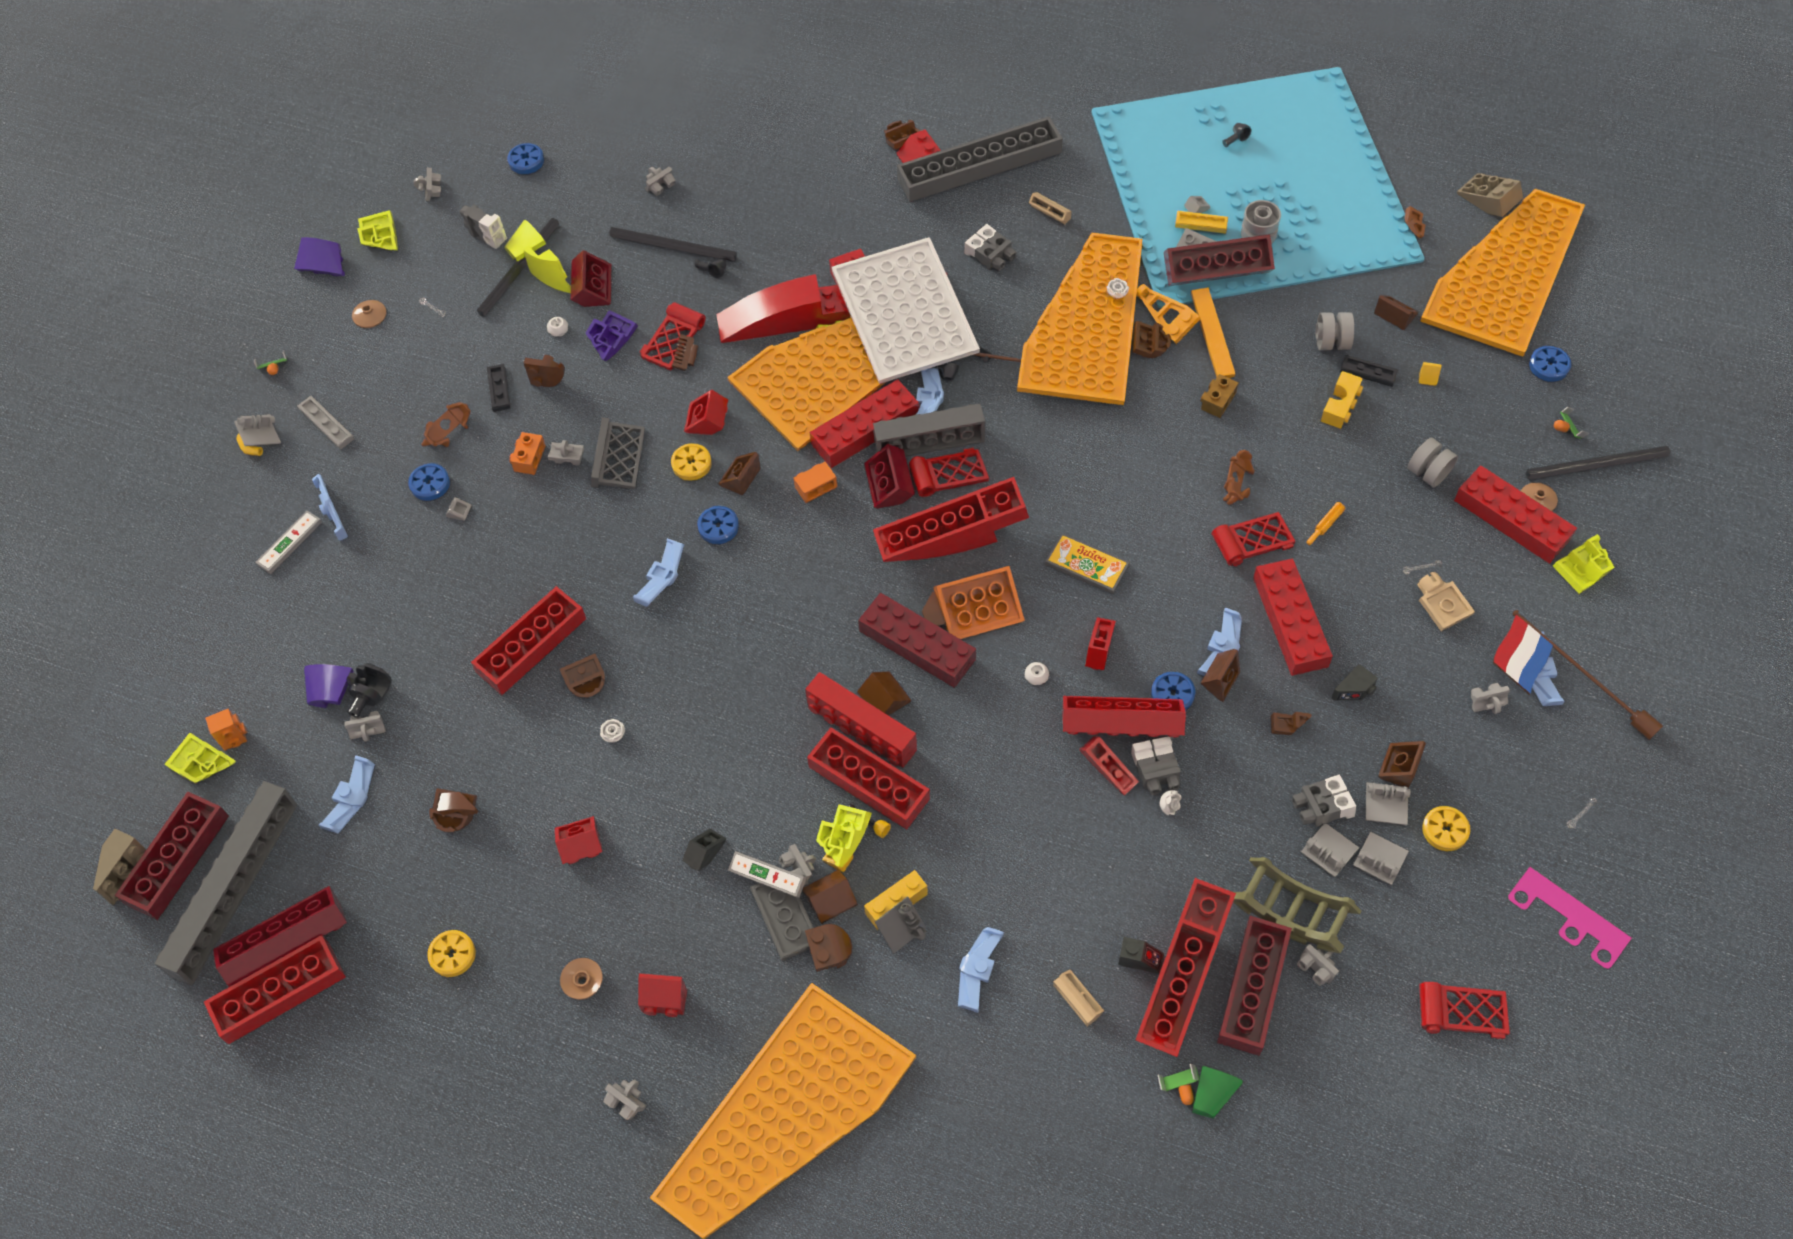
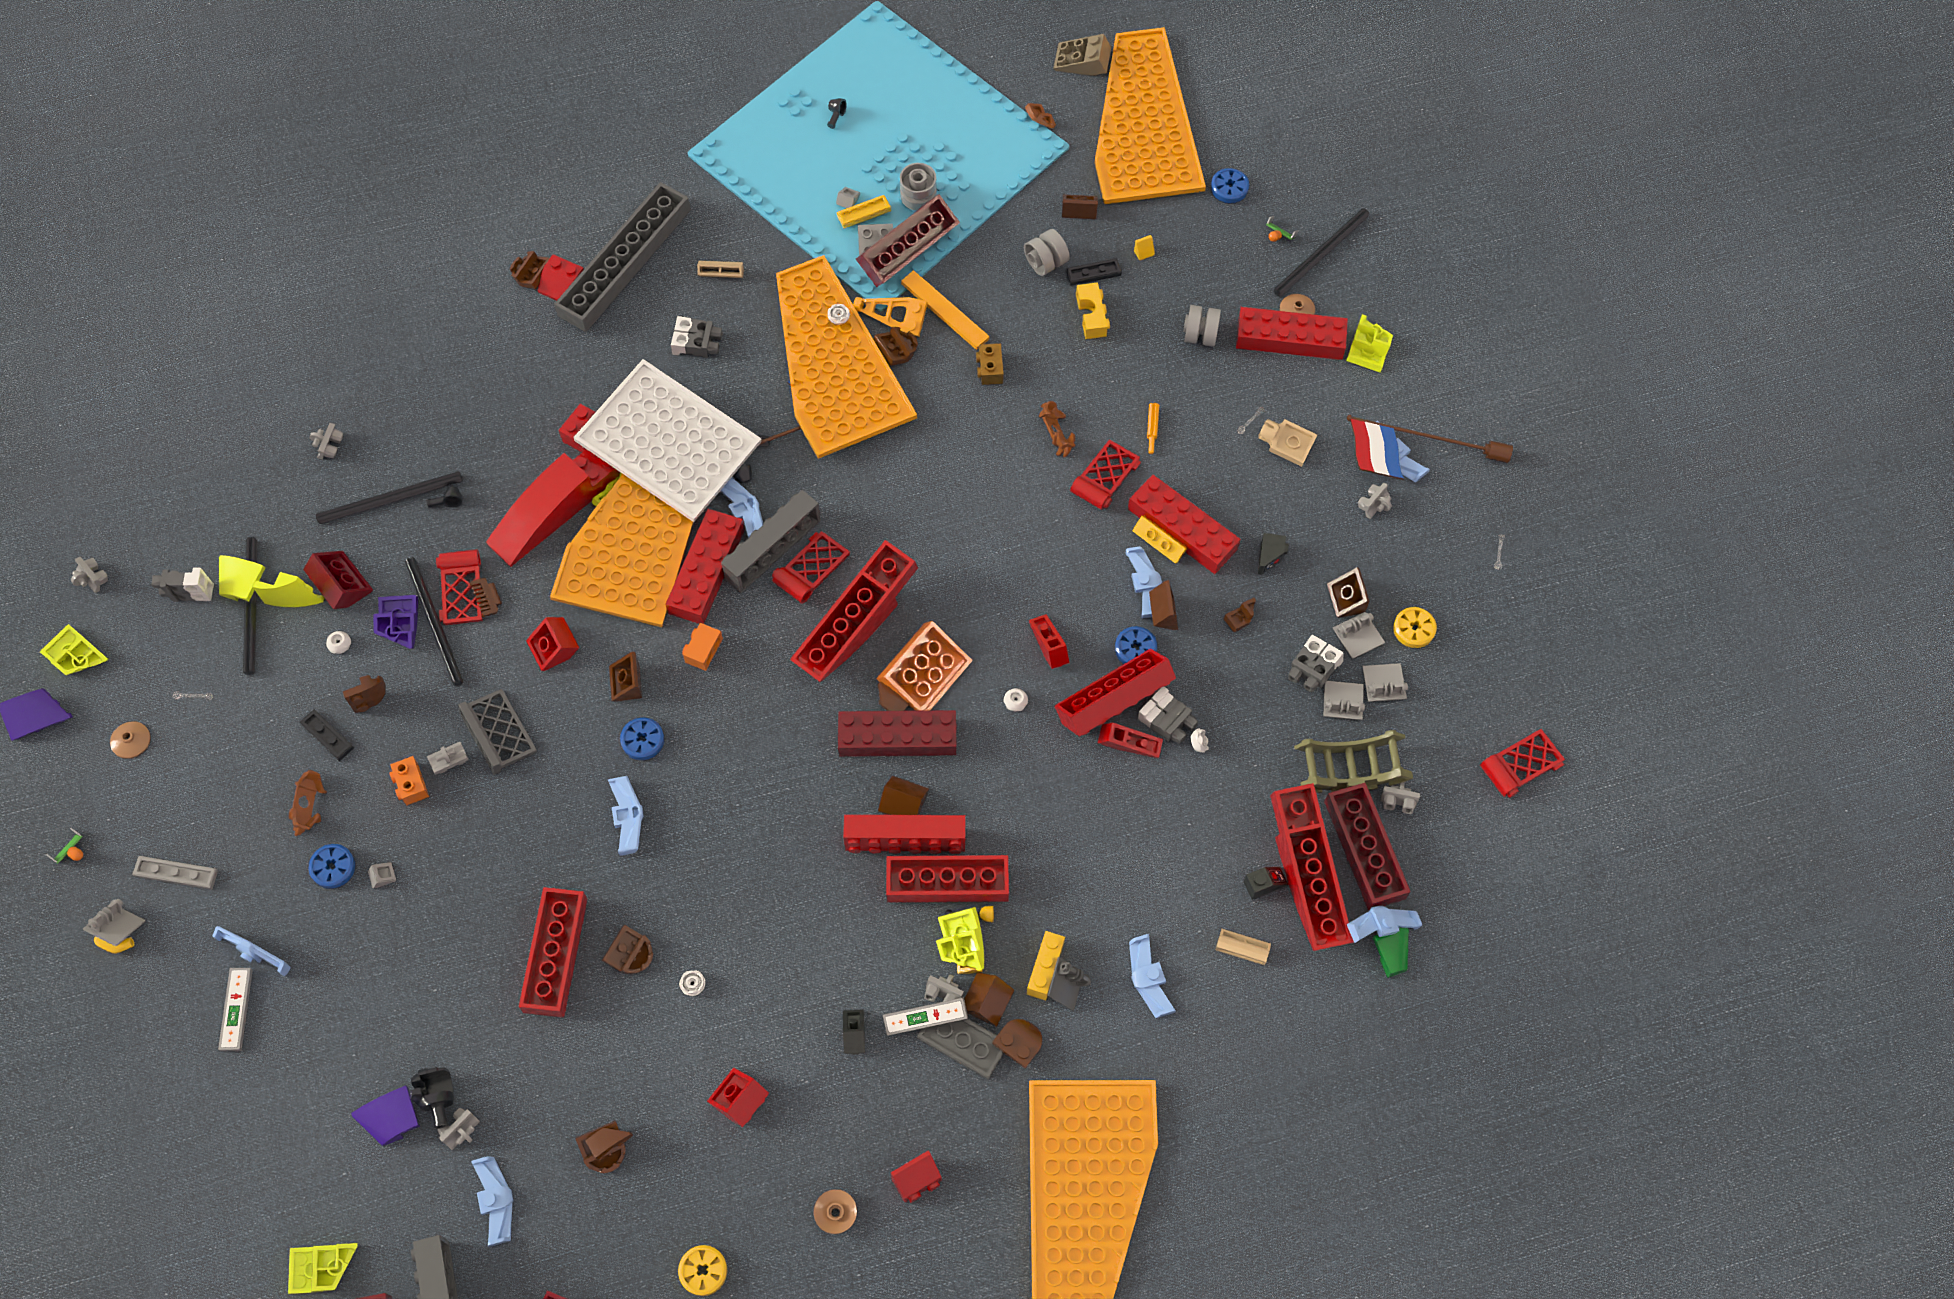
camera: 40 degrees left, 5 degrees up
orange brick [205,709,248,751] -> none
blue wheel [507,143,544,174] -> none
light grey hips [603,1079,647,1120] -> none
yellow wheel [671,444,712,481] -> none
dark red slope [864,444,915,509] -> none
tile [1045,533,1130,594] -> none
piece [1157,1064,1199,1105] -> none
dark pink piece [1508,867,1632,969] -> none
none -> black axle [405,557,463,686]
none -> yellow plate [1132,515,1187,563]
none -> light blue plate [1347,906,1422,943]

